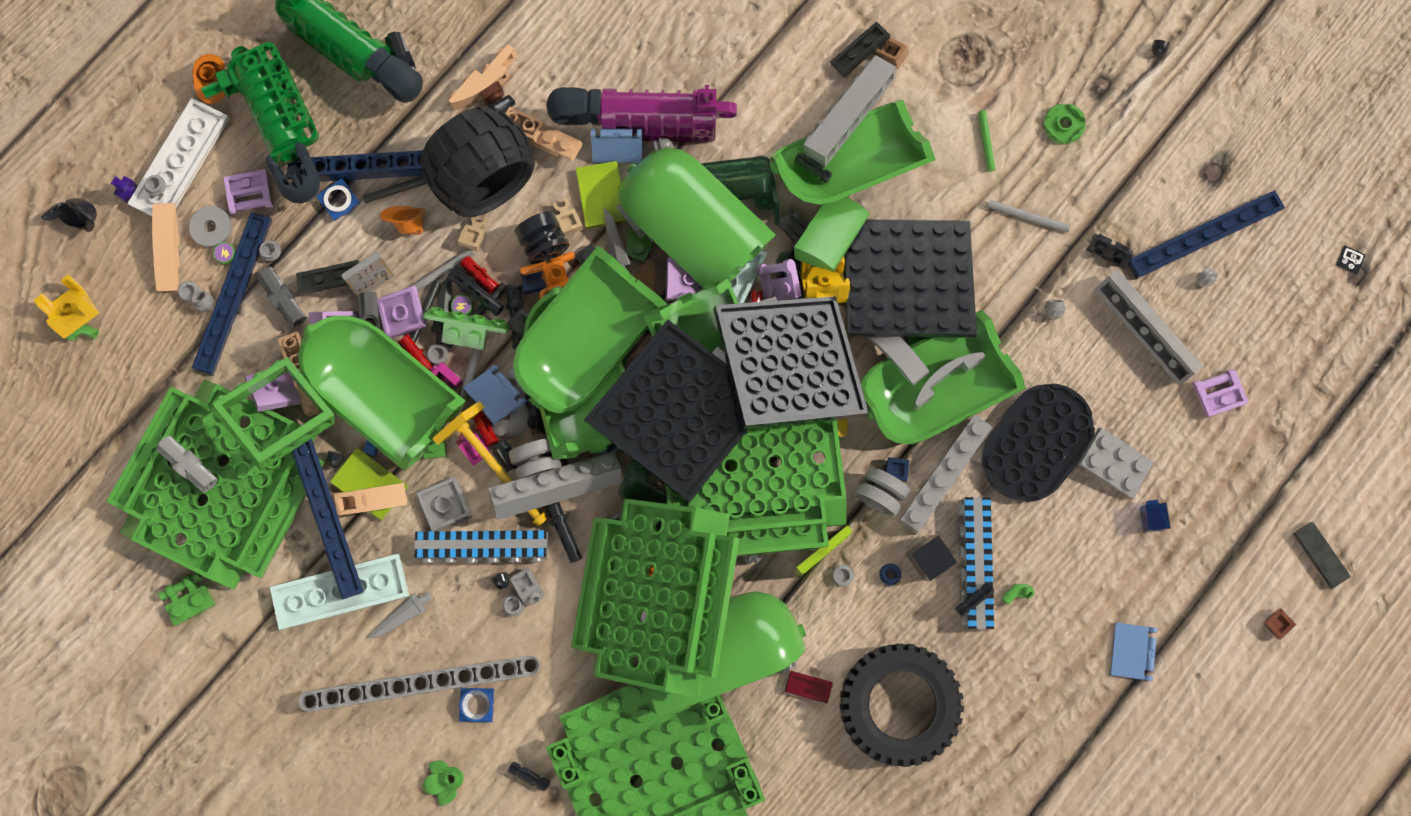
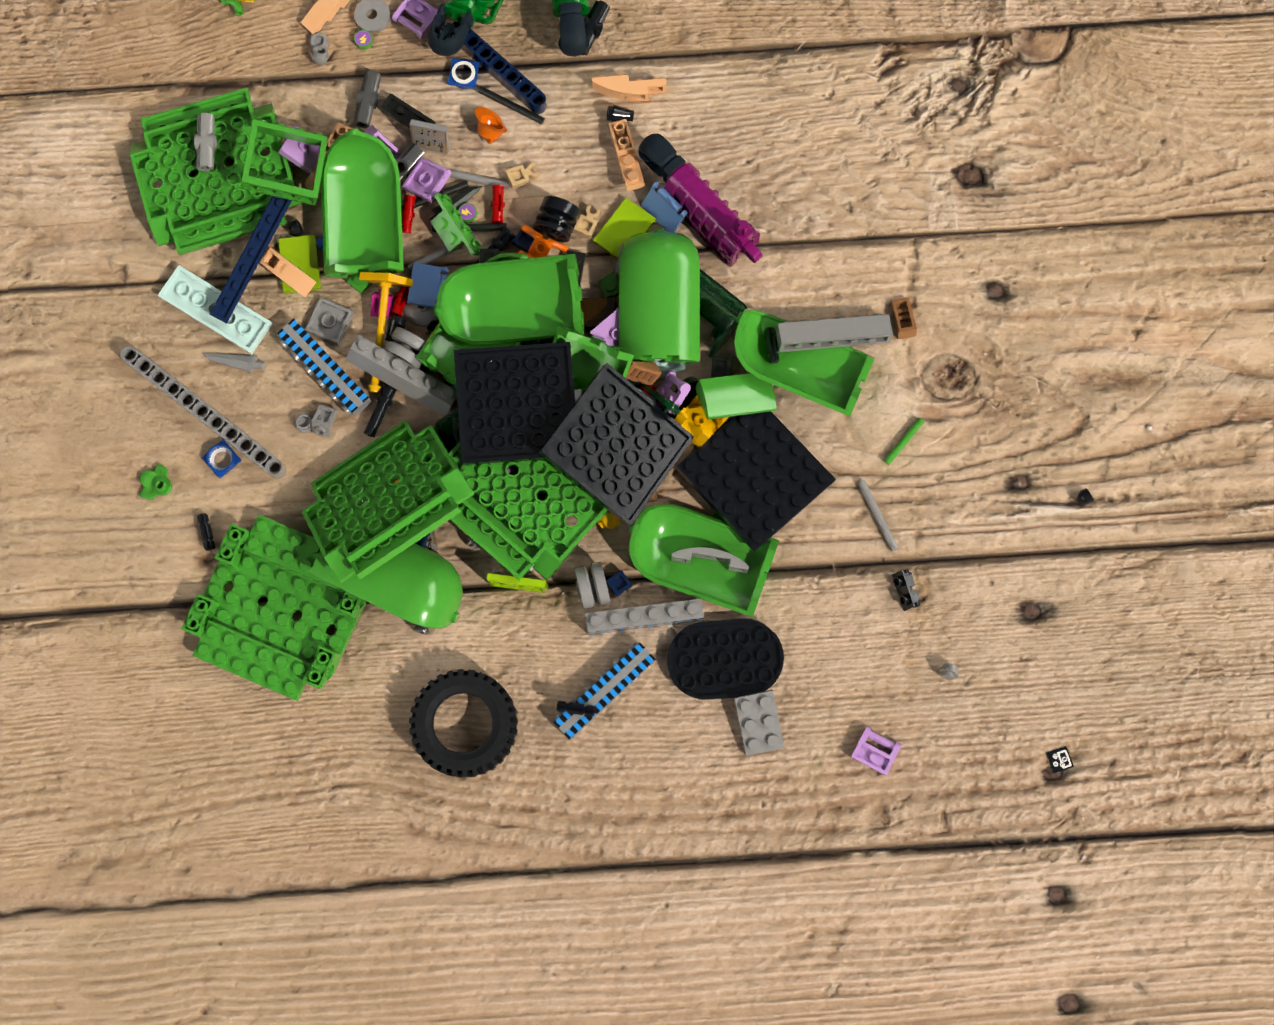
camera: 50 degrees right, 0 degrees up
bright green plate [158,573,216,626] -> none
dark blue tile [192,212,272,376] -> none
light grey plate [259,240,281,262] -> none
black tyre [420,106,535,217] -> none
light grey tile [427,344,449,365] -> none
dark pink bracket [430,362,463,389] -> none
black pin [447,266,504,316] -> none
copper plate [481,81,505,105] -> none
black hinge [490,572,510,589] -> none
light grey bar [604,208,630,268] -> none
light grey plate [653,137,673,150] -> none
dark red tile [784,670,833,704] -> none
pearl dark grey tile [830,21,891,78] -> none
light grey tile [832,565,854,587] -> none
light grey slope [863,336,929,386] -> none
dark blue plate [879,563,901,585] -> none
black head [905,535,957,581] -> none
bright green arm [1001,583,1035,605] -> none
bright green tile [1043,104,1086,145] -> none
light grey plate [1044,300,1066,320] -> none
light grey brick [1094,270,1203,386] -> none
medium blue piece [1110,622,1158,681] -> none
dark blue tile [1128,190,1285,280] -> none
clear blue brick [1139,500,1171,533] -> none
copper plate [1263,608,1296,640] -> none
pearl dark grey tile [1293,522,1351,589] -> none
none -> medium nougat slope [626,361,662,385]
none -> dark green piece [644,385,680,415]

